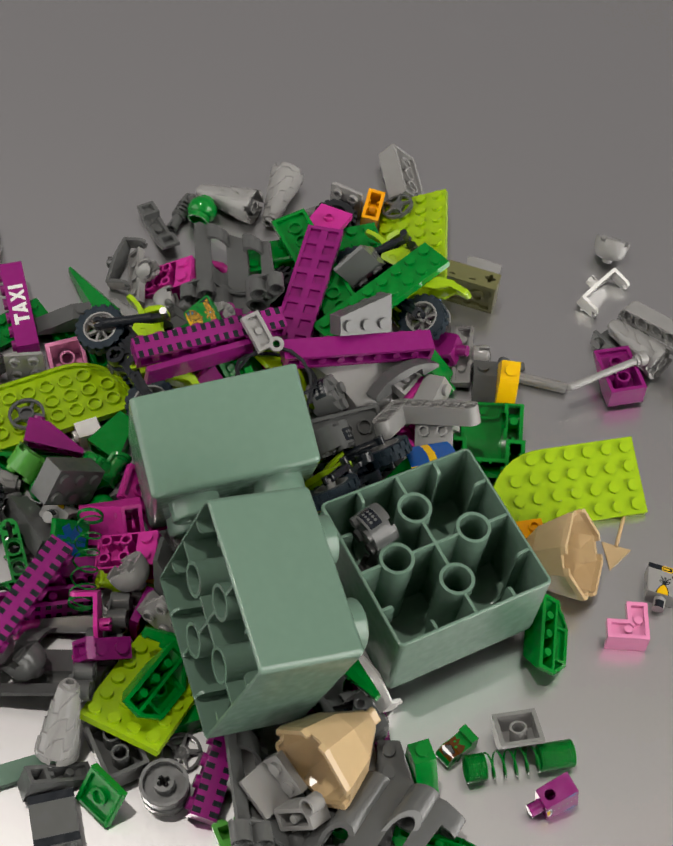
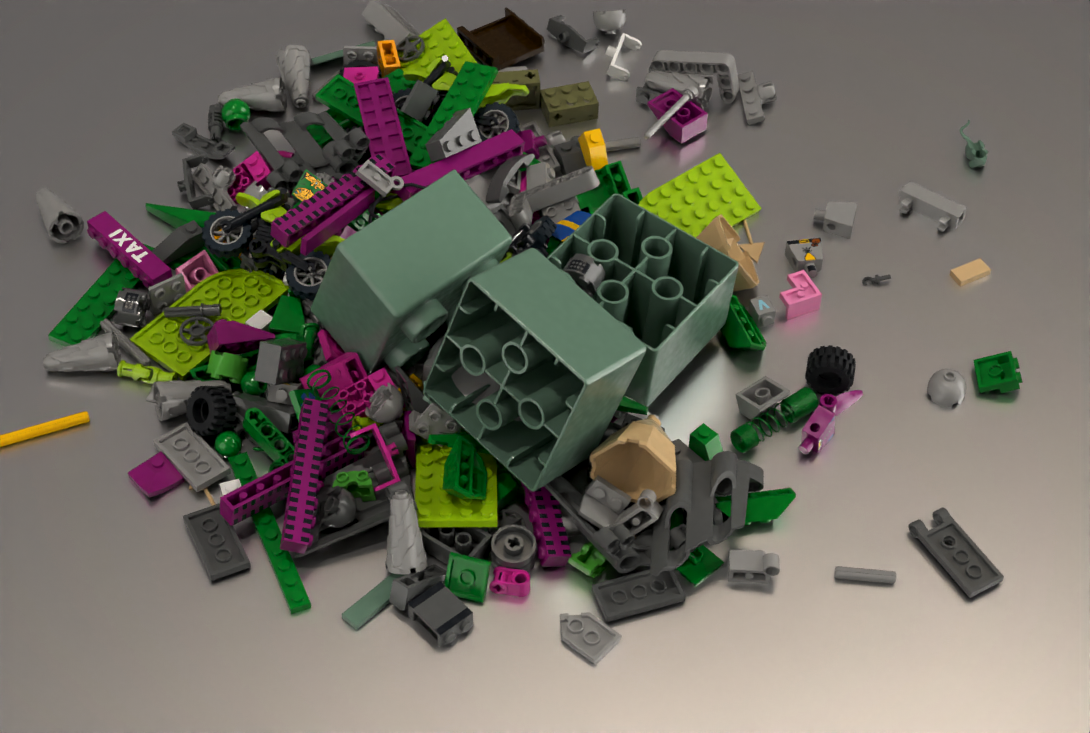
camera: 25 degrees left, 5 degrees down
magenta bracket [72,636,132,664] -> none
green leg [435,724,479,768] -> none
none -> dark grey axle [164,303,222,318]
none -> sand green tile [310,41,376,66]
none -> bright green cylinder [332,470,376,502]
none -> dark brown panel [457,7,545,71]
none -> dark pink piece [489,566,530,597]
none -> olive piece [540,81,599,128]
none -> dark grey piece [547,15,600,53]
none -> light grey brick [748,295,776,327]
none -> black tyre [805,345,856,395]
none -> magenta piece [819,390,863,416]

